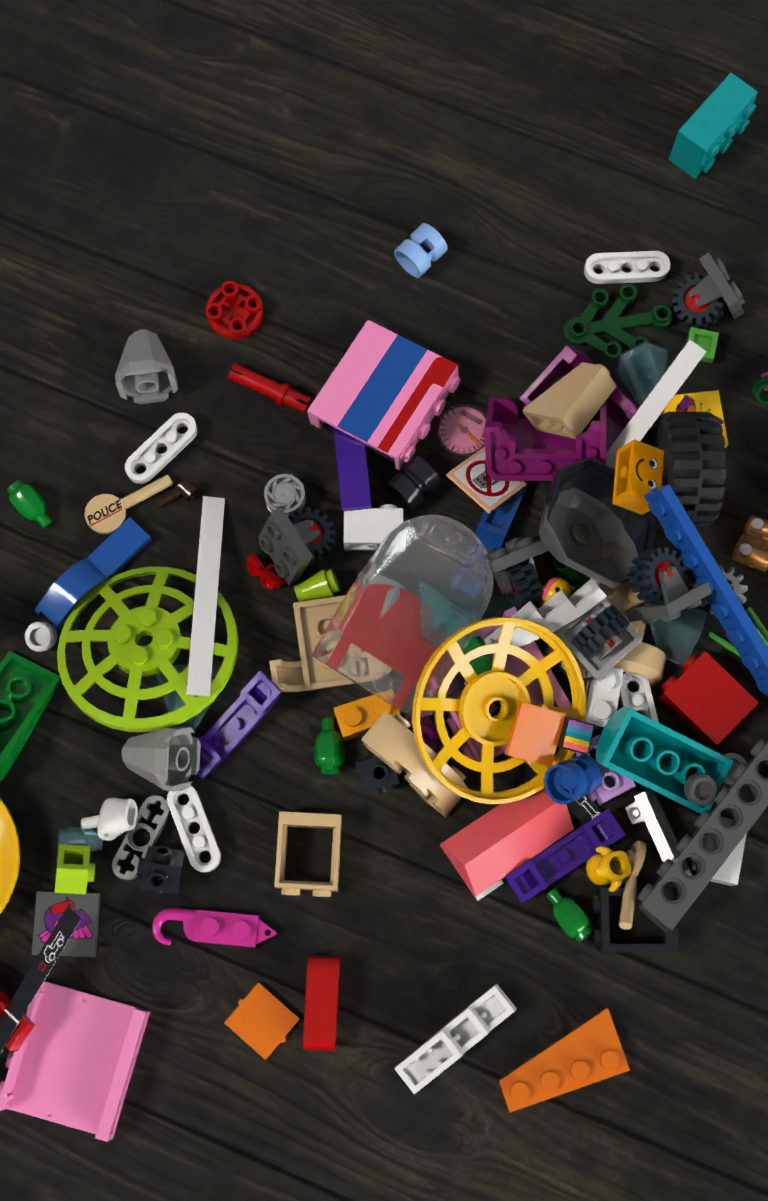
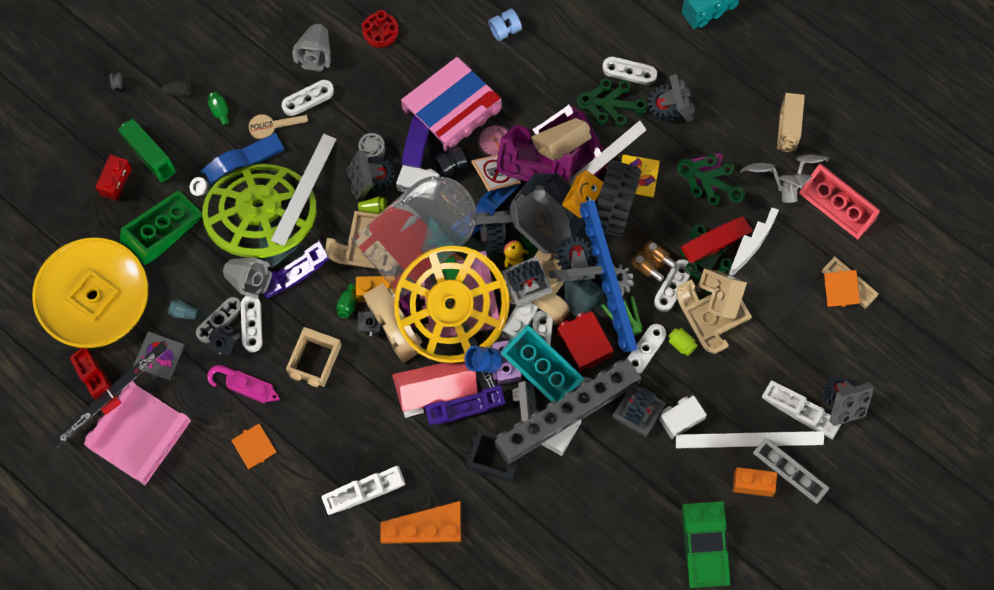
camera: 20 degrees right, 5 degrees down
lime brick [54,844,95,894] -> none
white piece [81,798,138,841] -> none
dark brown hand [157,480,199,508] -> none
red pin [228,363,313,415] -> none
red piece [247,552,286,590] -> none
red beam [303,955,340,1051] -> none
white slope [484,578,607,655] -> none
orange piece [505,701,566,766] -> none
green plant [546,888,594,943] -> none
tile [557,717,595,755] -> none
yellow animal [586,846,632,892] -> none
clear light blue slope [618,341,667,406] -> none
tan piece [619,841,646,930] -> none
dark grey tile [684,773,718,806] -> none
bright green plate [686,327,719,363] -> none

